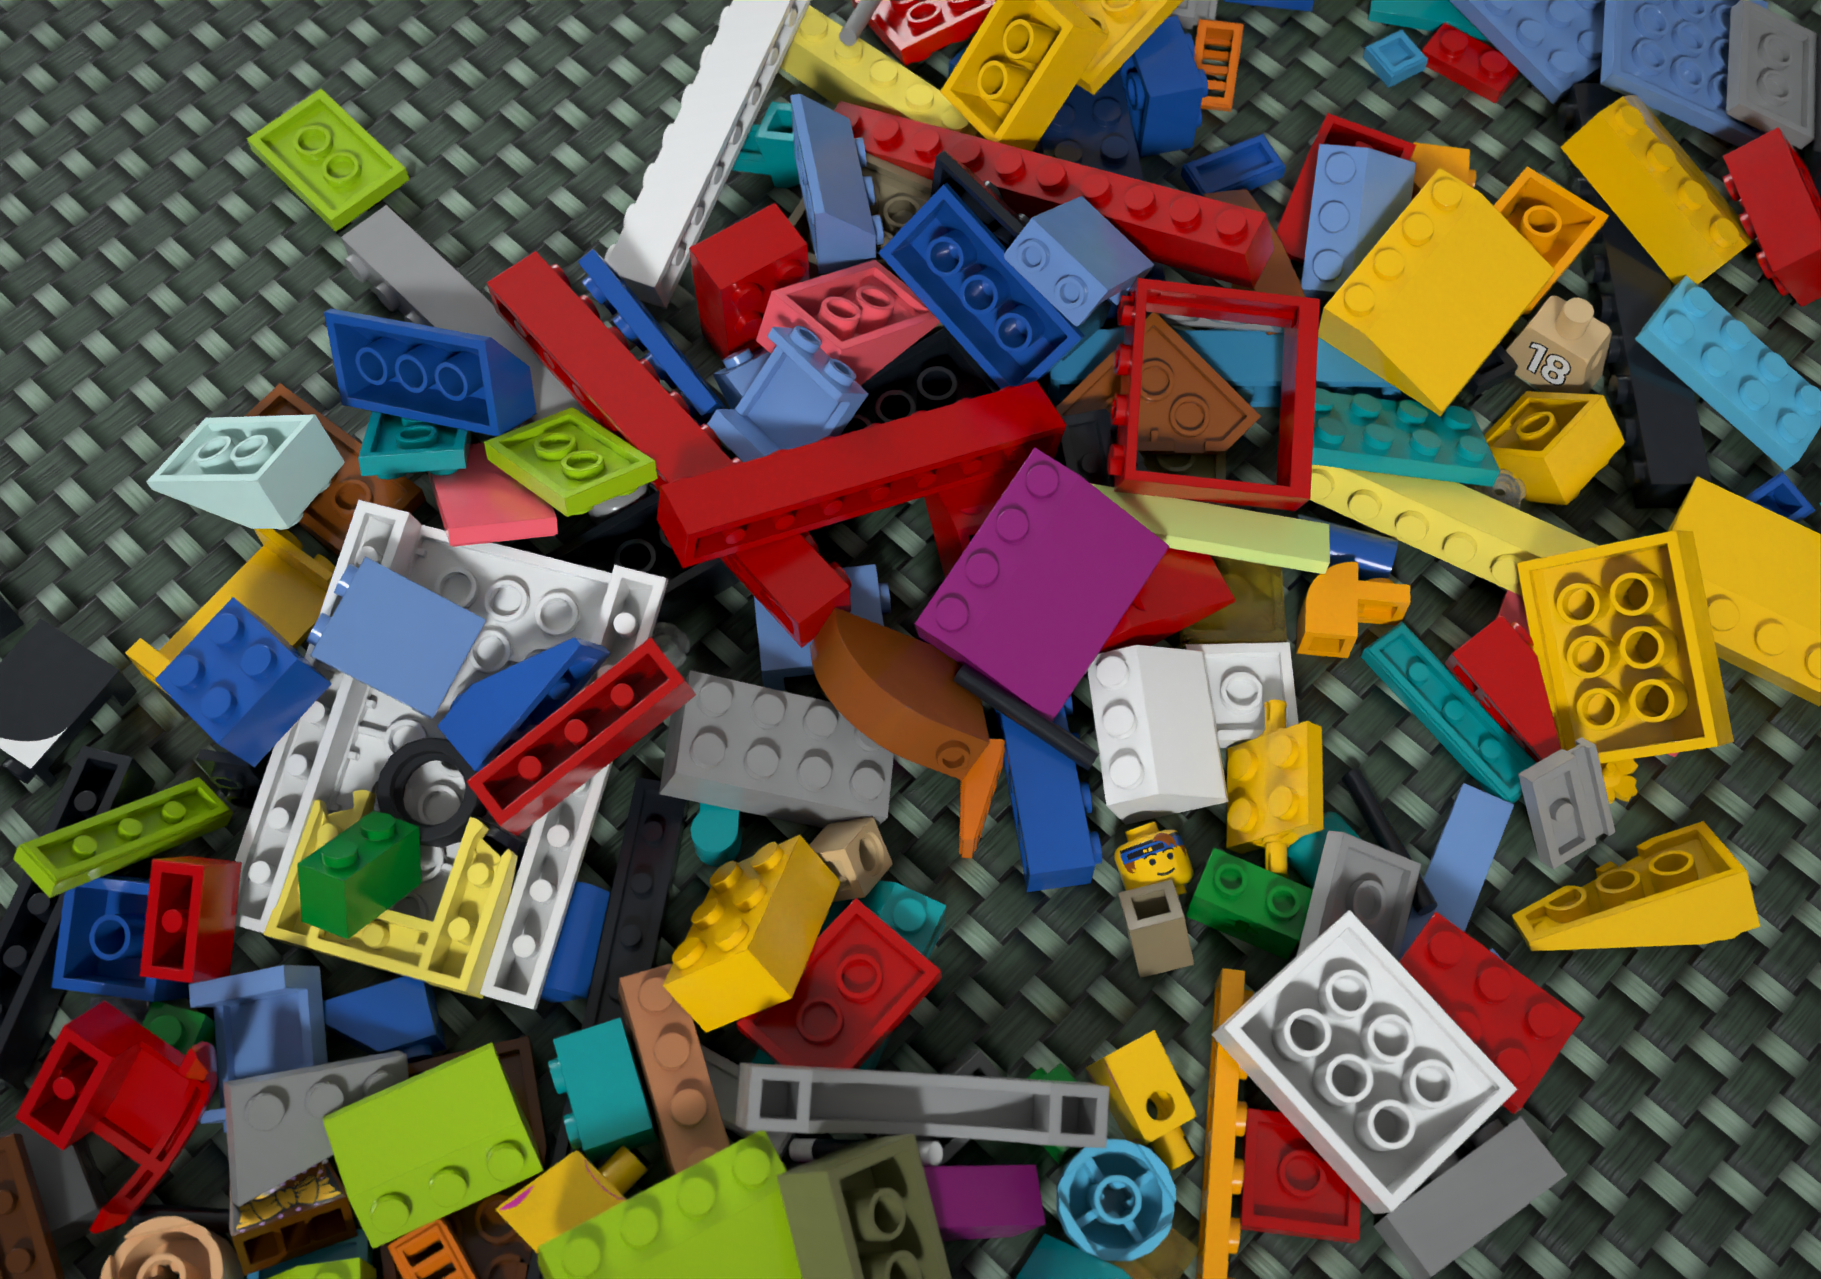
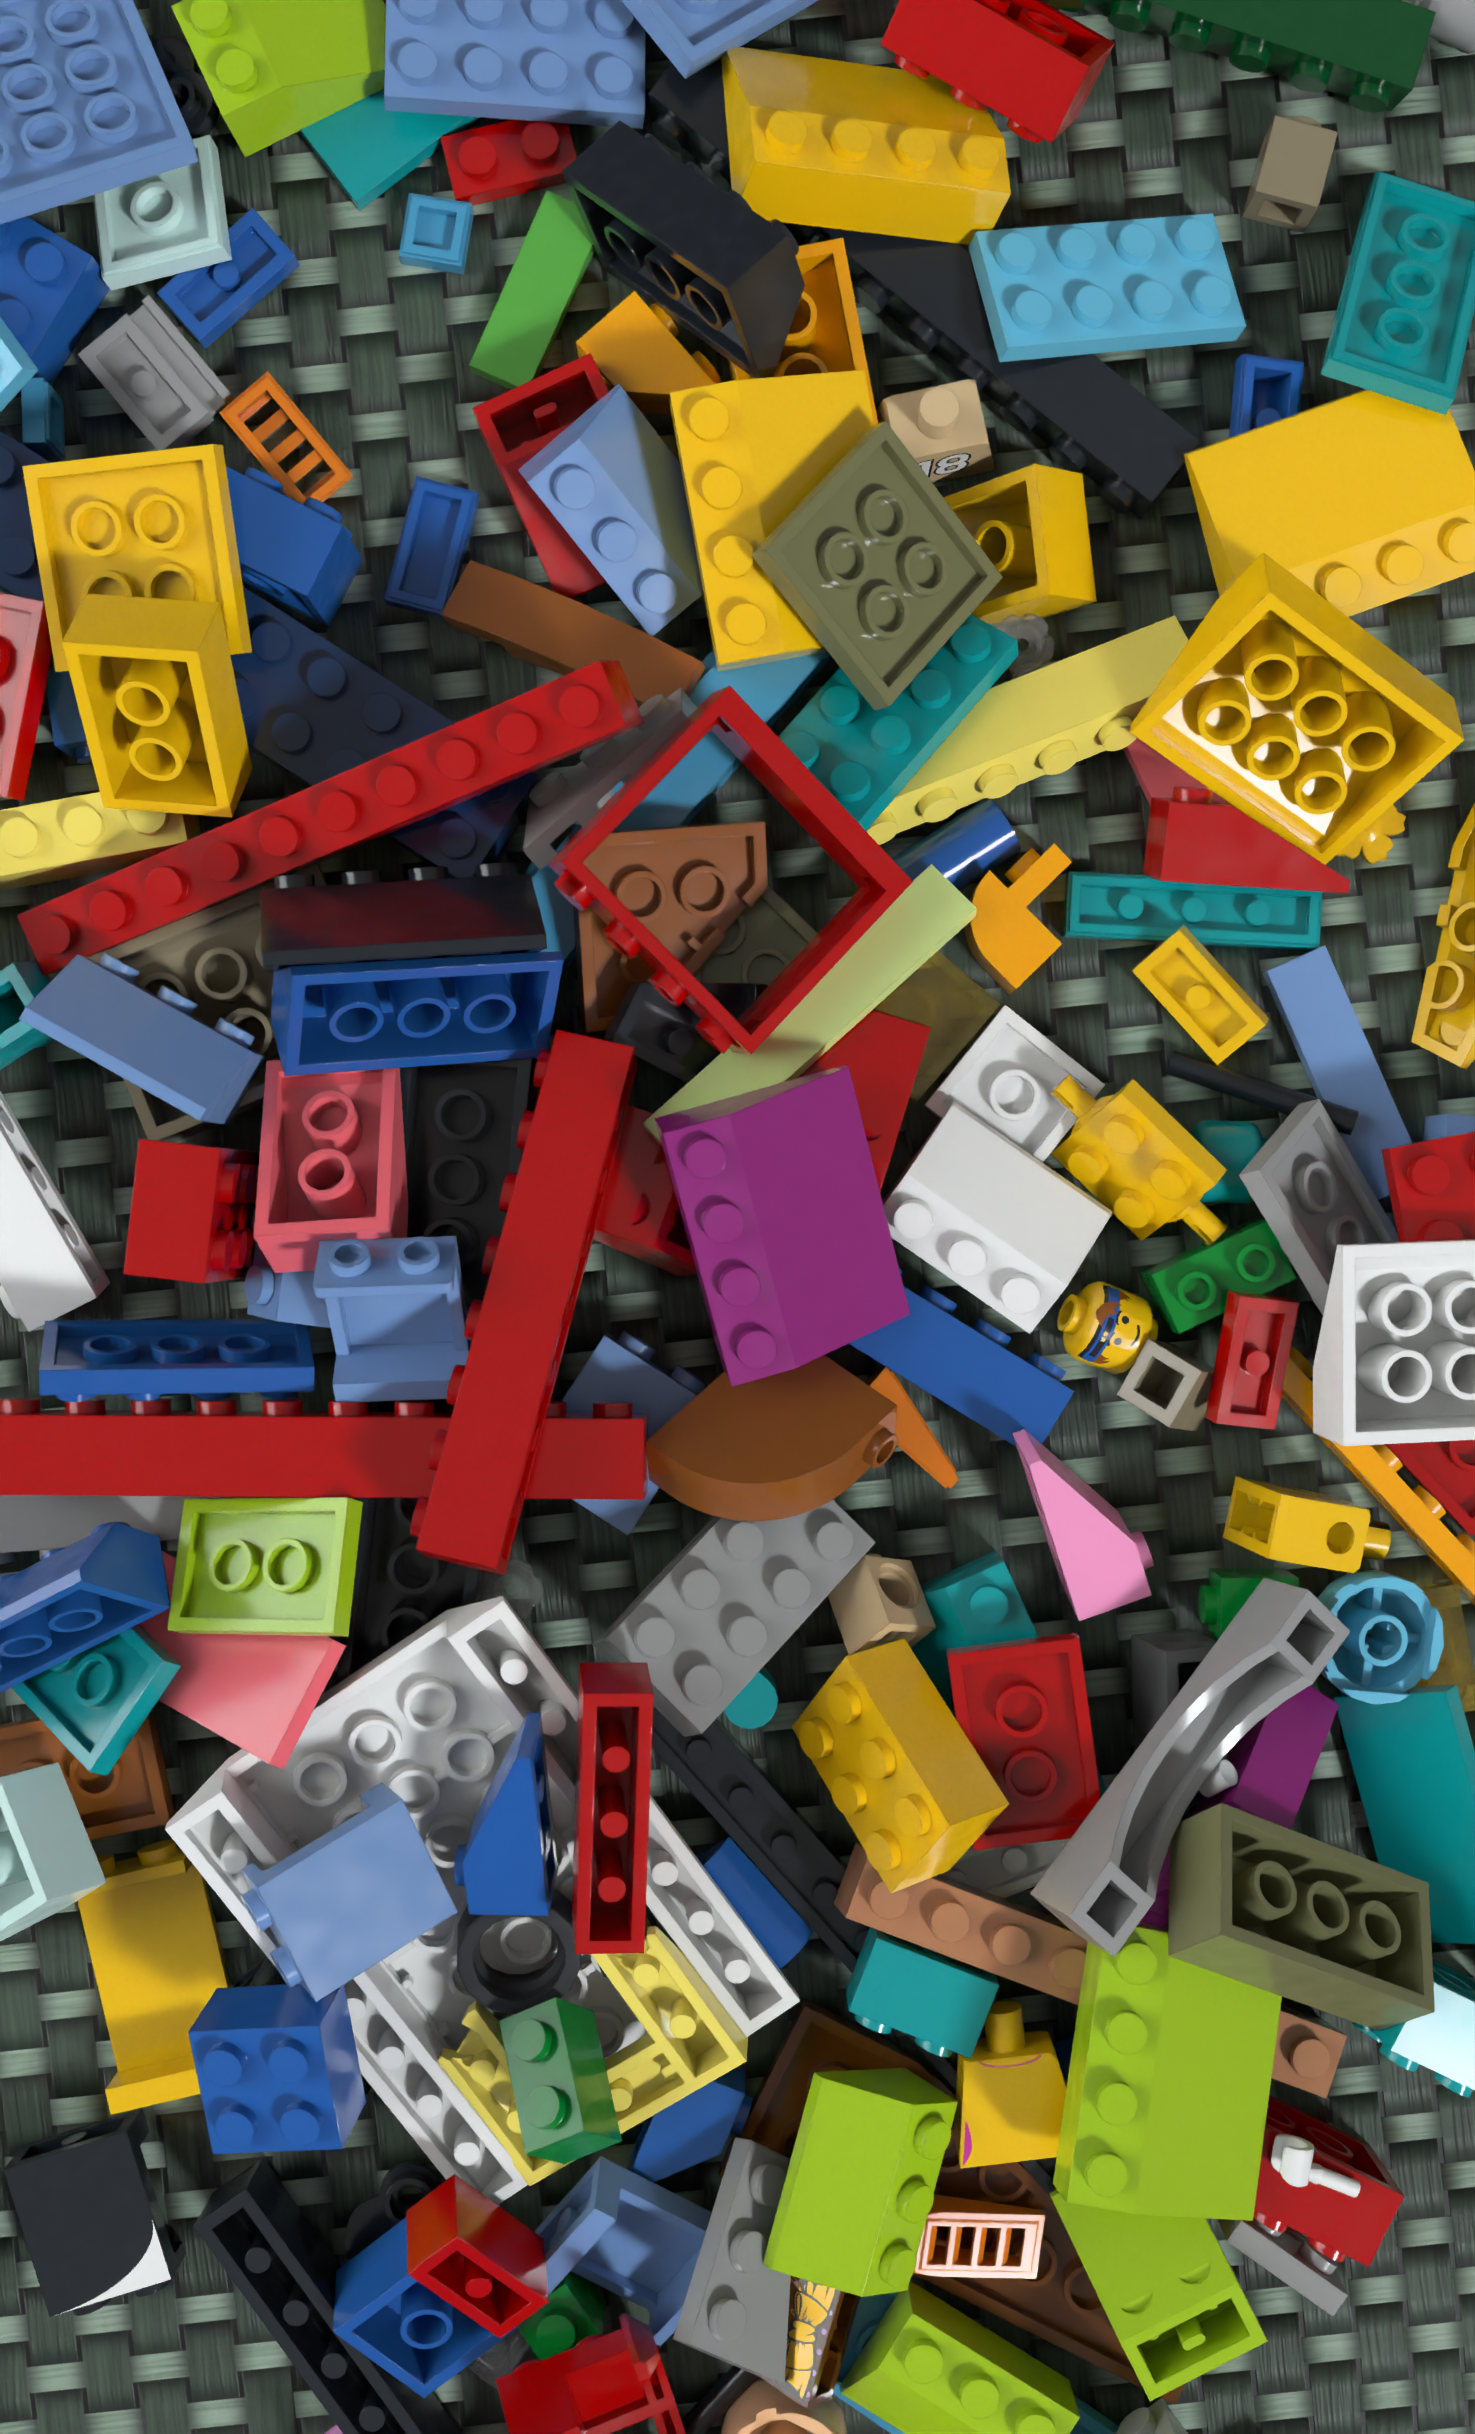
camera: 50 degrees left, 25 degrees up
lime tile [13,777,234,898] -> none
black bar [953,663,1100,771] -> none
medium blue panel [1004,196,1155,326] -> none
light grey plate [1518,737,1615,869] -> none
none -> bright green tile [469,190,595,390]
none -> black slope [562,120,805,378]
none -> olive plate [751,421,1003,710]
none -> bright pink slope [1012,1429,1154,1621]
none -> yellow plate [1132,924,1269,1065]
none -> red plate [1205,1291,1299,1430]

